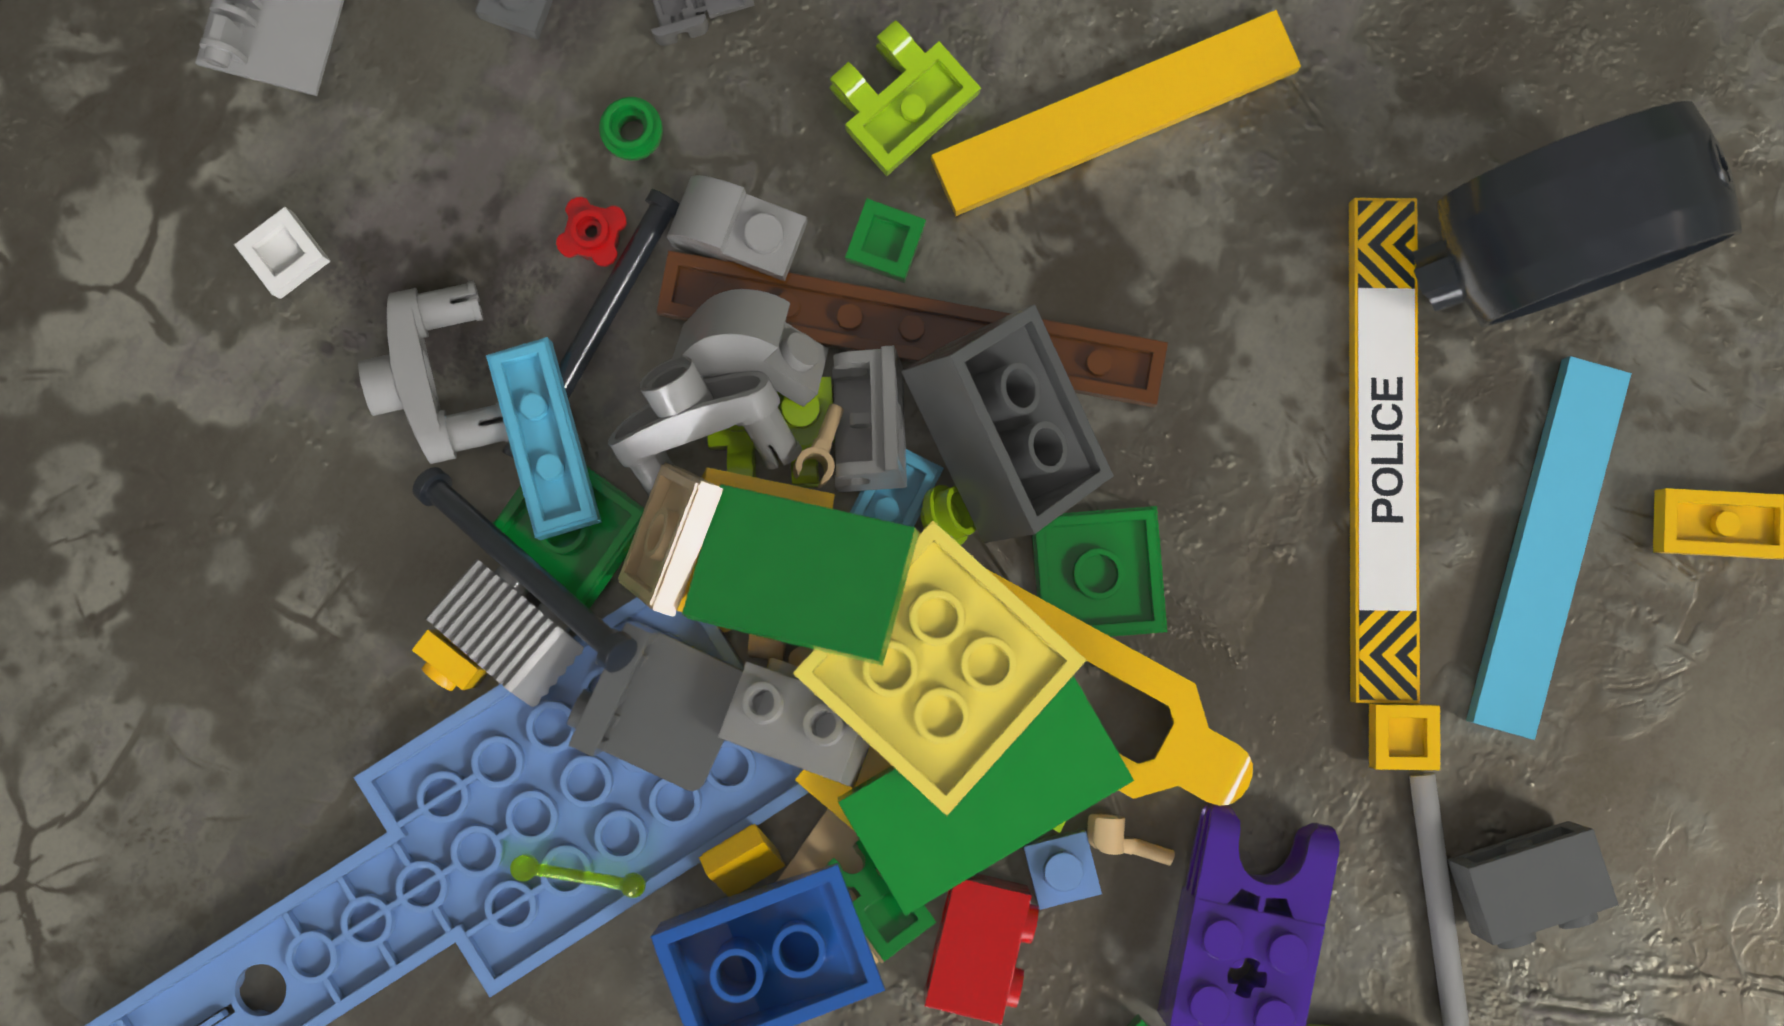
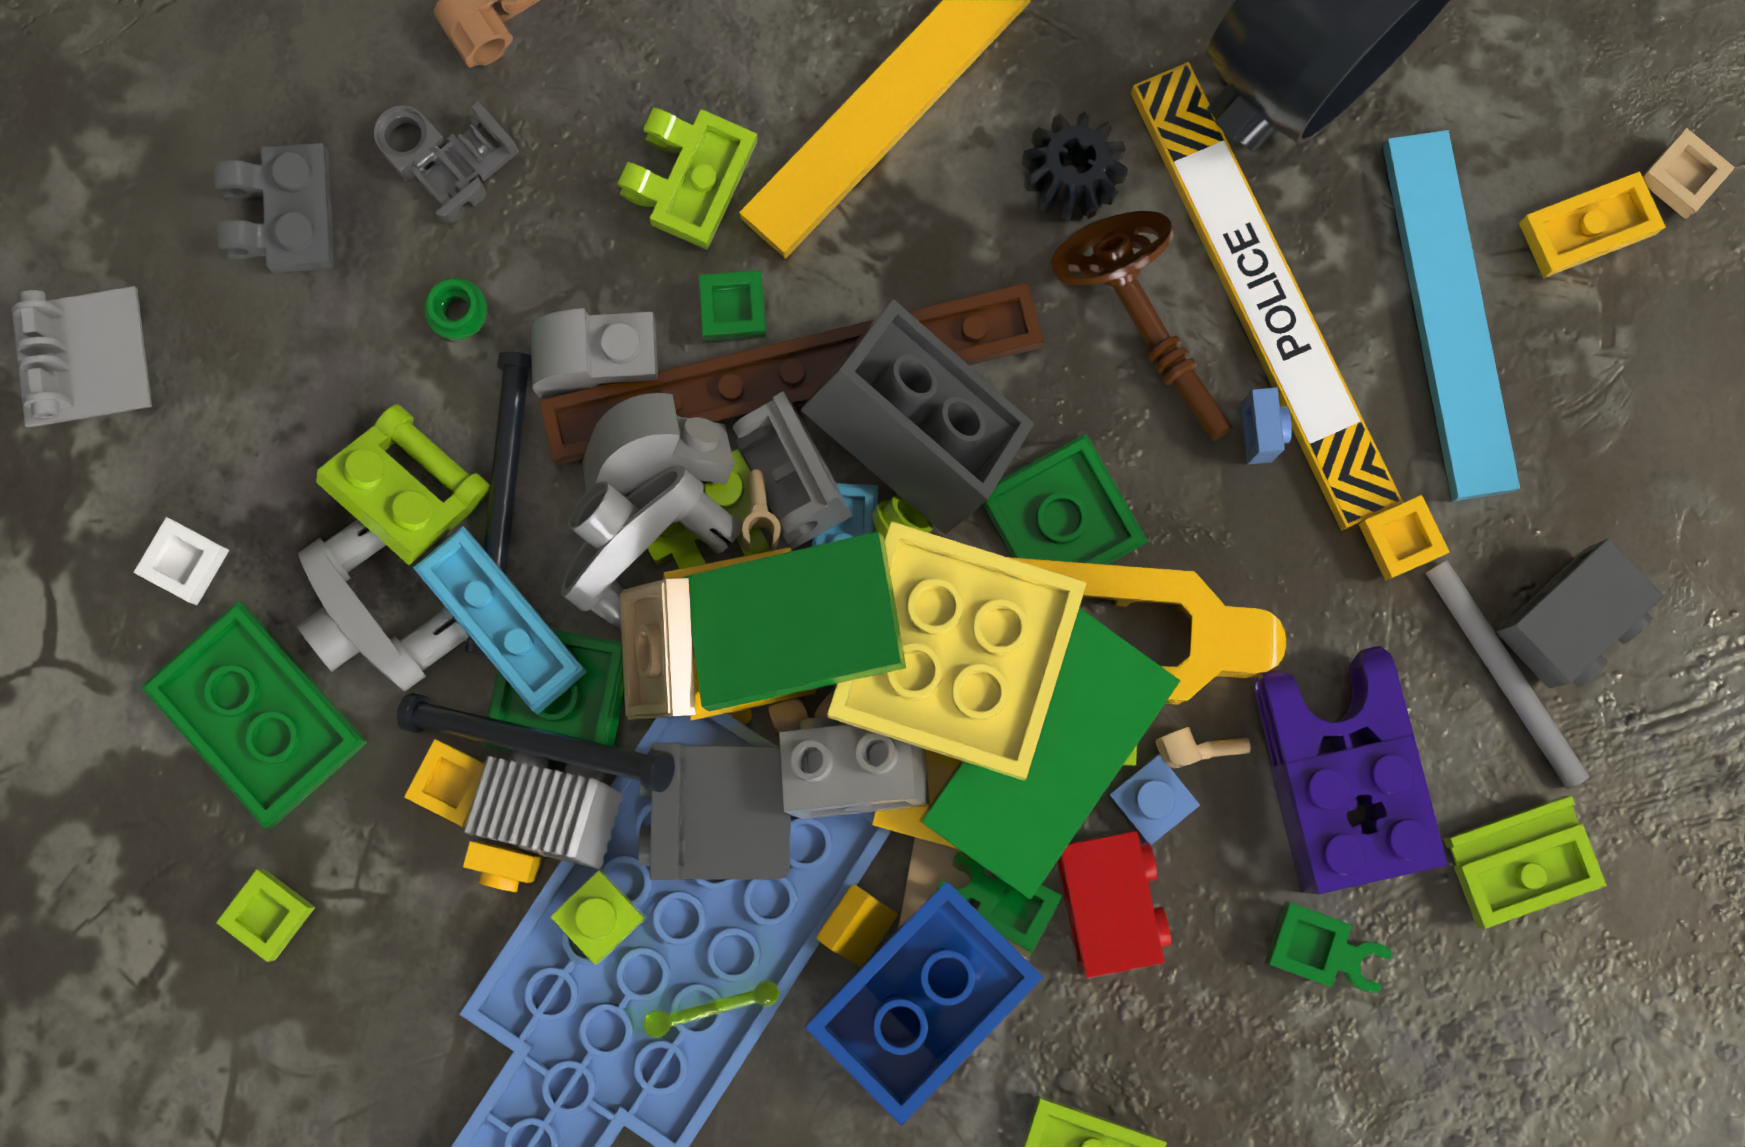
camera: 25 degrees left, 5 degrees down
red plate [556,197,627,267] -> none
none -> green tile [141,601,368,829]
none -> lime plate [216,869,315,962]
none -> lime plate [316,404,490,565]
none -> yellow plate [404,739,484,826]
none -> lime plate [550,870,647,965]
none -> black gear [1022,111,1128,221]
none -> reddish brown dish [1051,211,1233,441]
none -> medium blue plate [1240,387,1292,465]

